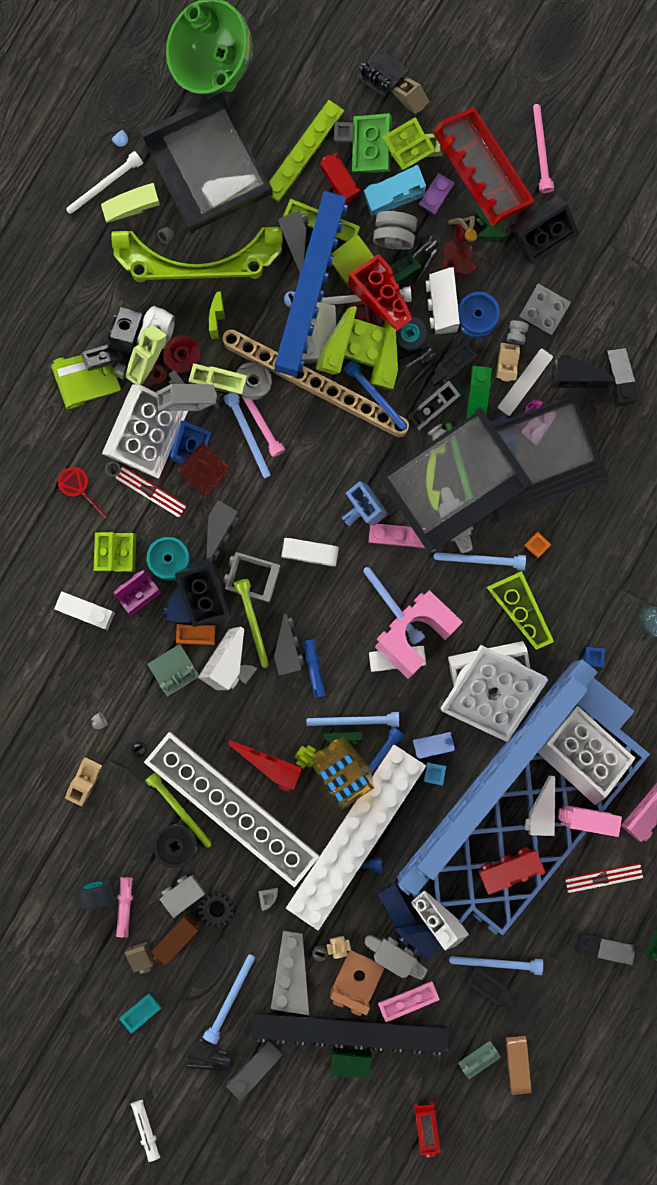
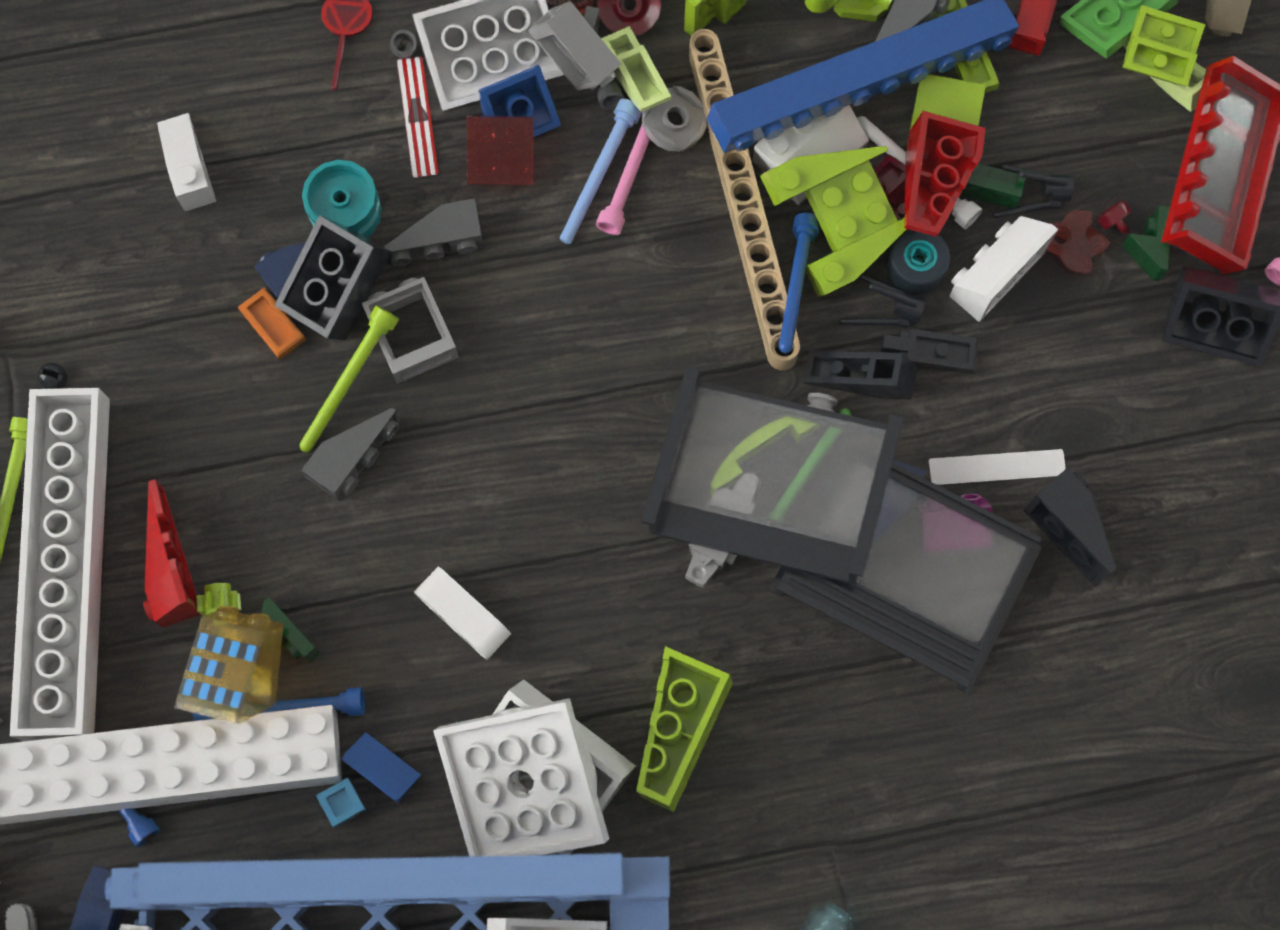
camera: 50 degrees right, 10 degrees down
light grey hinge [91,712,108,729] -> none
lime slope [94,532,136,572] -> none
magenta bracket [113,570,161,616] -> none
sand green hinge [147,644,199,697] -> none
white slope [198,627,244,690] -> none
light grey tile [237,665,257,684] -> none
white beam [281,538,339,566] -> none
blue pin [302,639,326,698] -> none
light blue piece [306,712,399,727] -> none
medium blue brick [342,481,389,526] -> none
light blue piece [363,567,425,646] -> none
medium azure wedge [364,165,426,216] -> none
bright pink plate [368,524,426,548] -> none
light grey wheel [373,211,417,250] -> none
bright pink arch [375,590,462,679] -> none
medium lavender plate [419,173,454,216] -> none
light blue piece [434,552,526,571] -> none
dark tan piece [448,216,477,242] -> none
blue wheel [458,292,500,339] -> none
green slope [466,366,492,428] -> none
tan brick [496,343,520,382] -> none
light grey wheel [506,321,529,345] -> none
light grey hinge [519,284,571,335] -> none
orange tile [524,532,551,559] -> none
blue tile [584,647,605,668] -> none
slope [607,348,638,407] -> none

